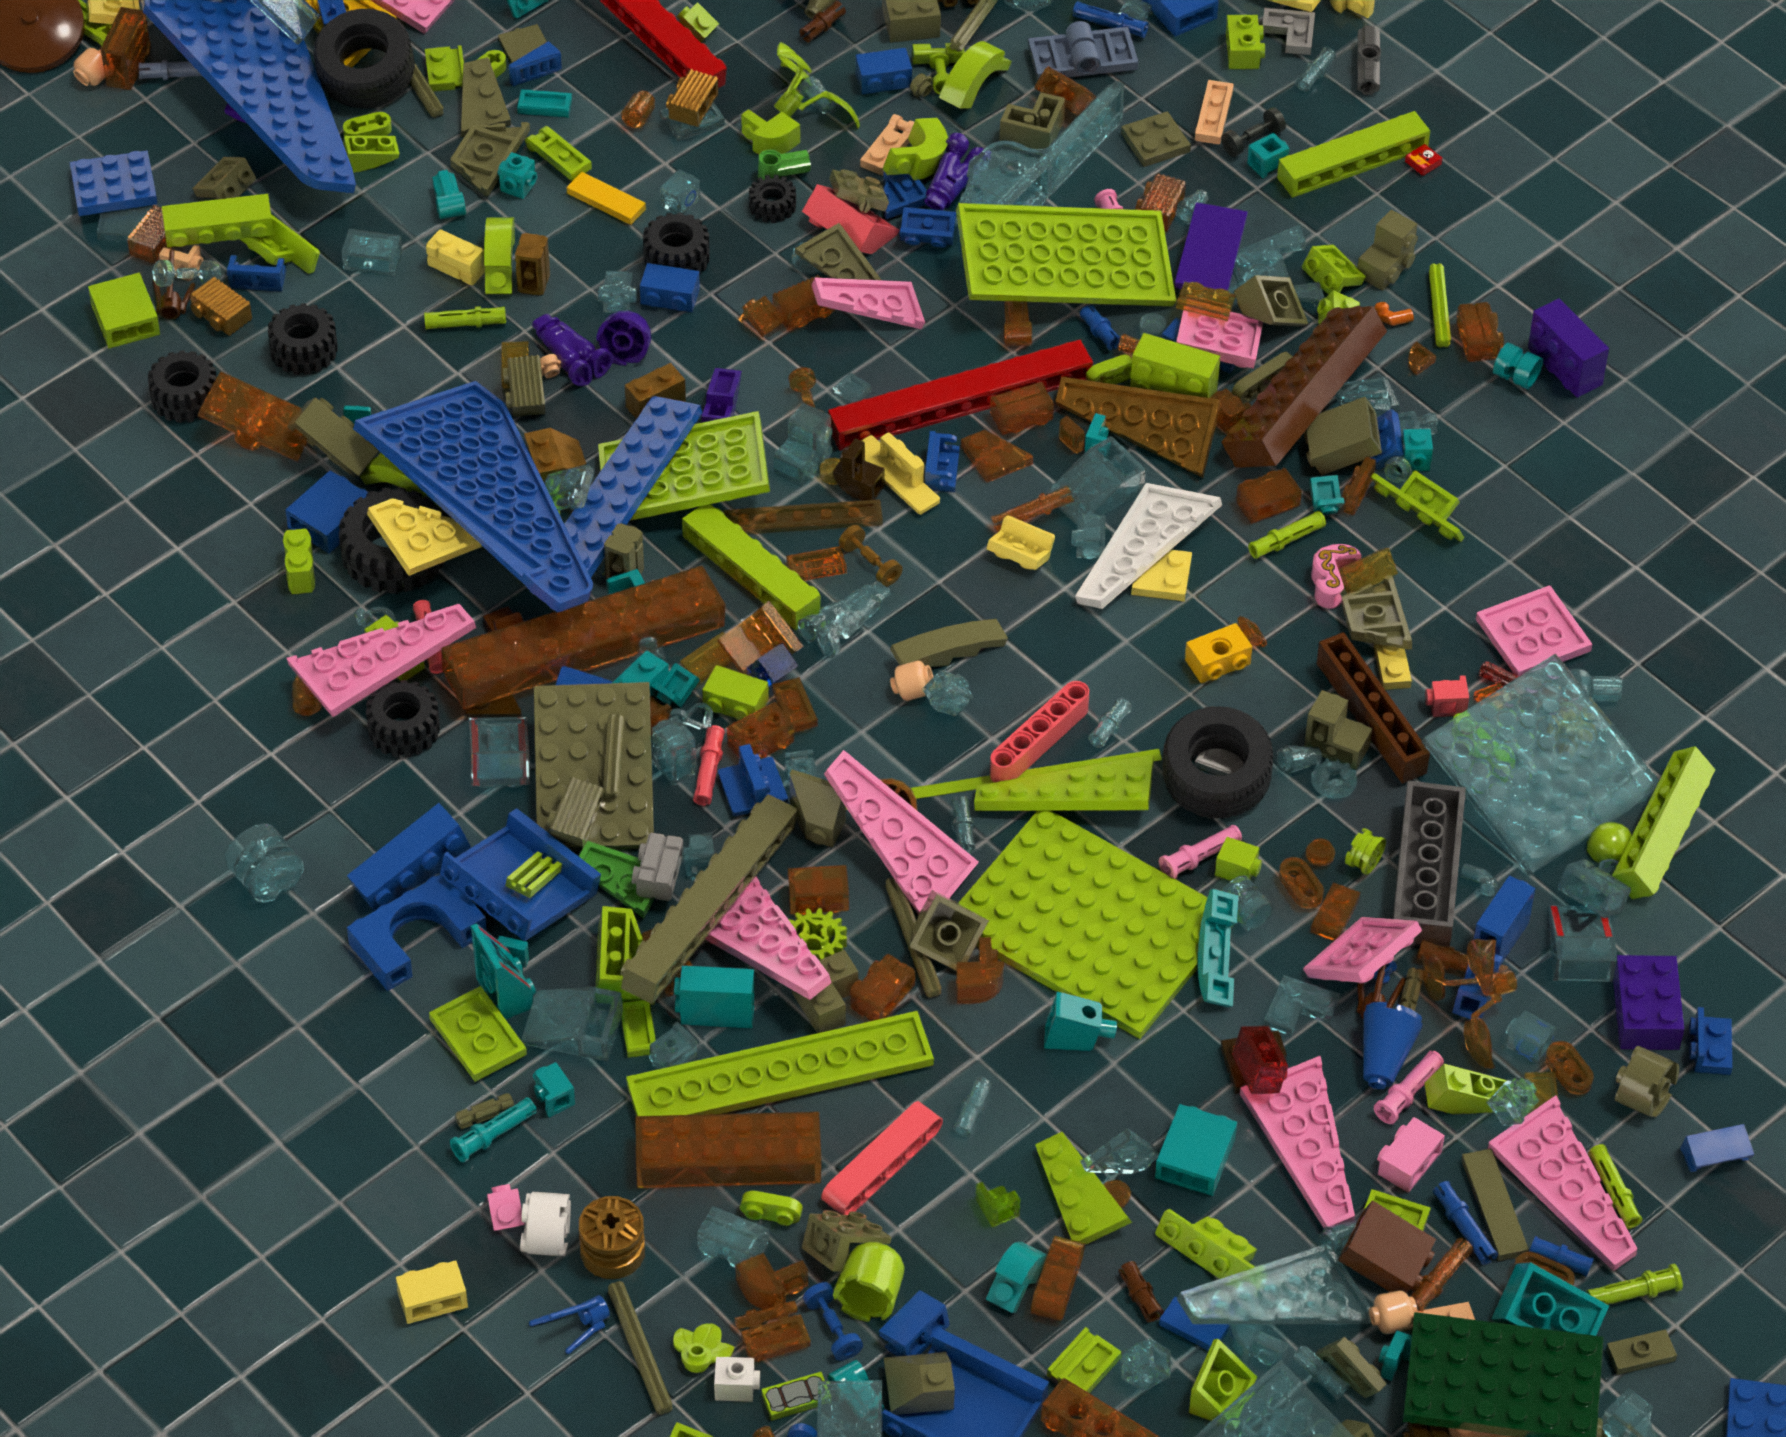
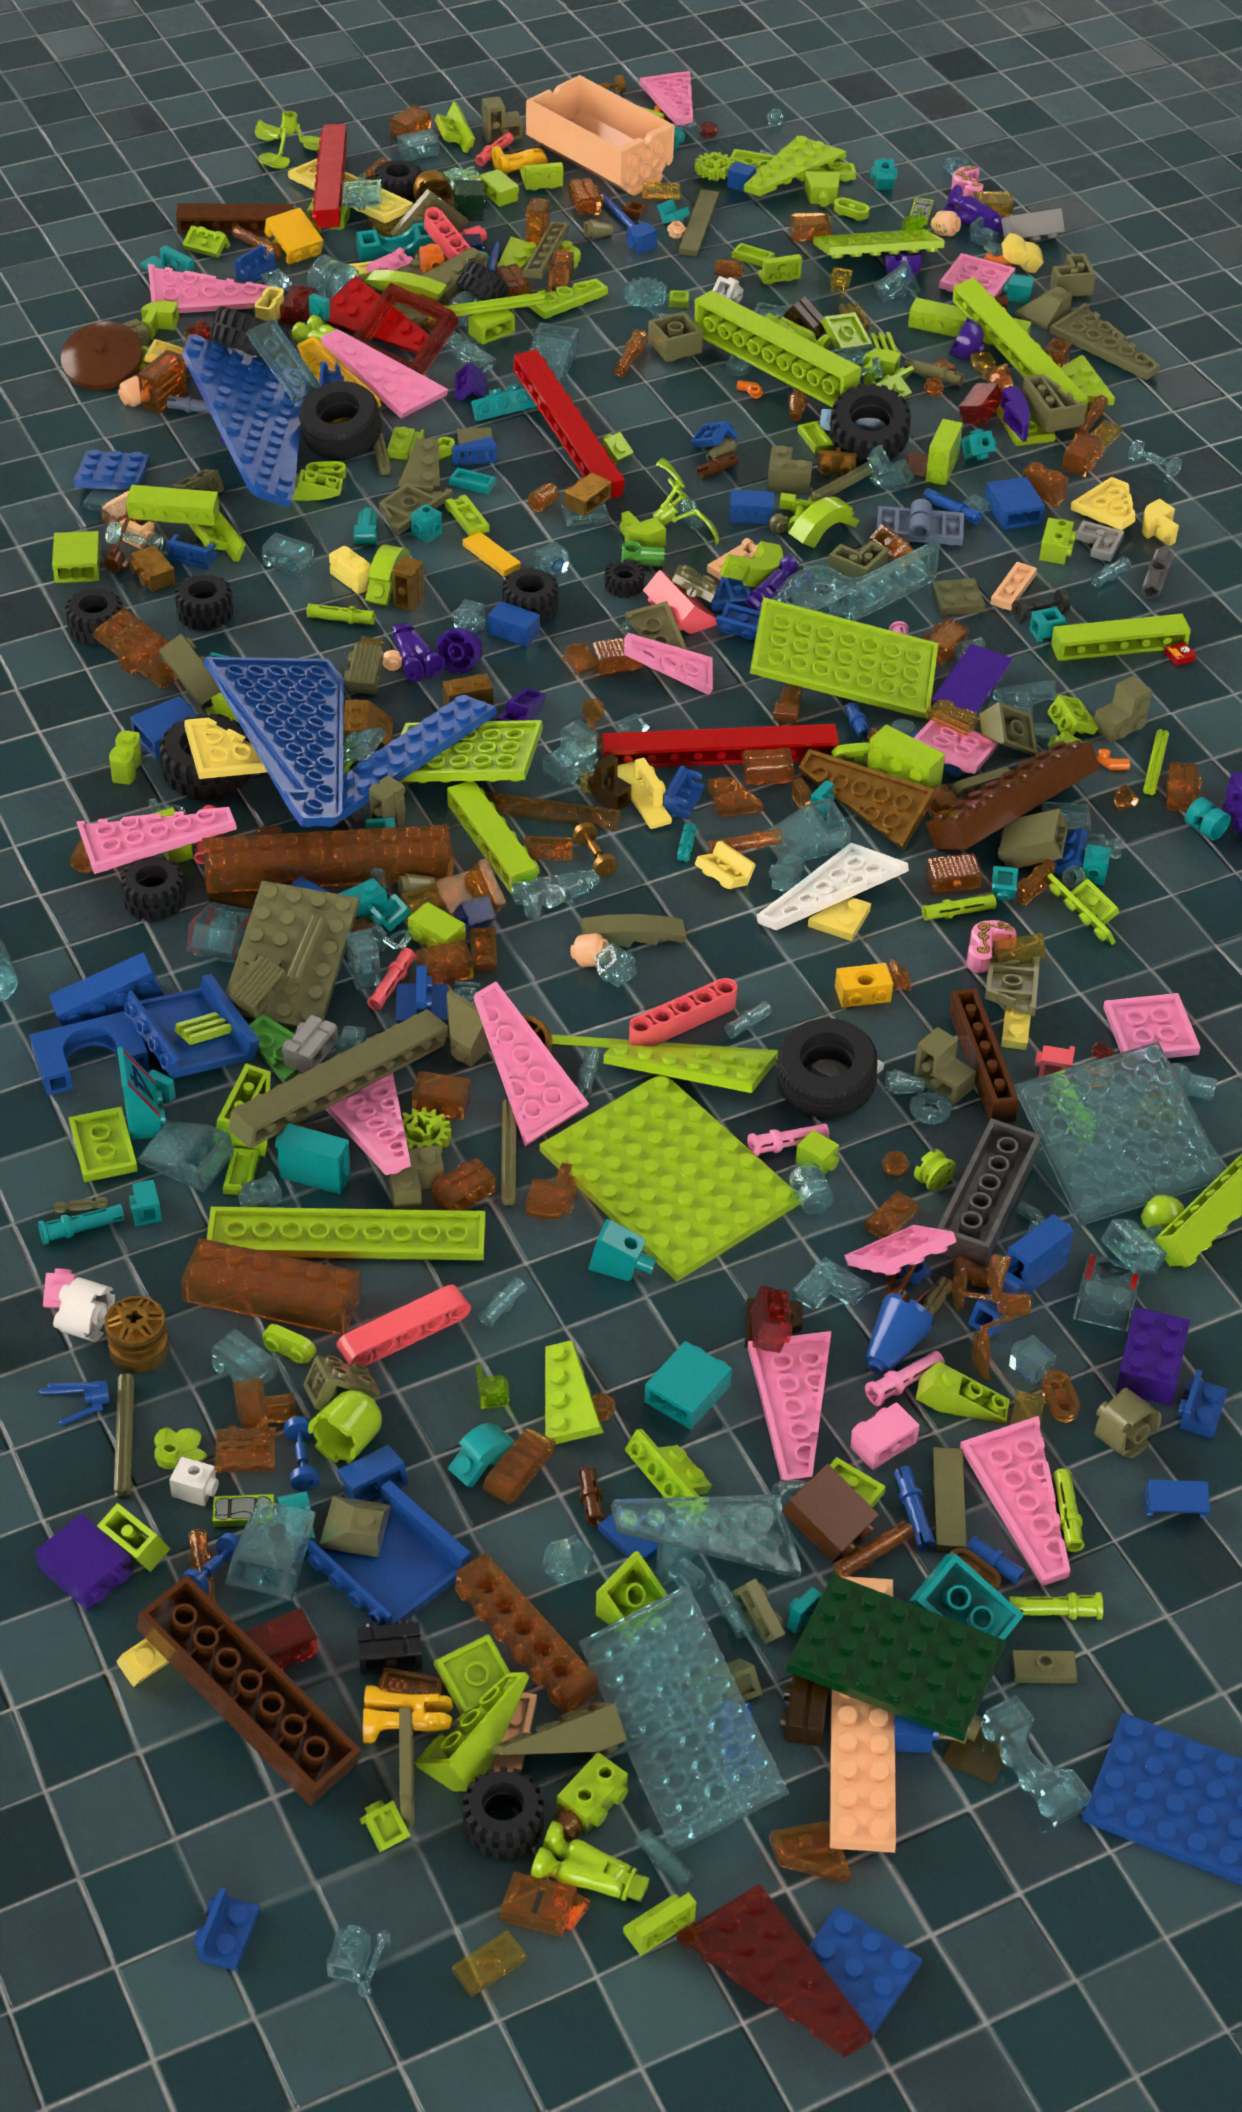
camera: 15 degrees right, 5 degrees down
olive slope [909,890,989,973] -> none
lime plate [1047,1327,1122,1400] -> none
clear light blue wing [1080,1128,1159,1174] -> none
teal slope [1198,889,1238,1008] -> none
clear orange plate [1279,857,1324,909] -> none
light nougat head [1369,1291,1418,1334] -> none
clear light blue brick [1486,1078,1539,1126] -> none
none -> olive cone [398,873,436,898]
none -> teal axle [677,823,697,862]

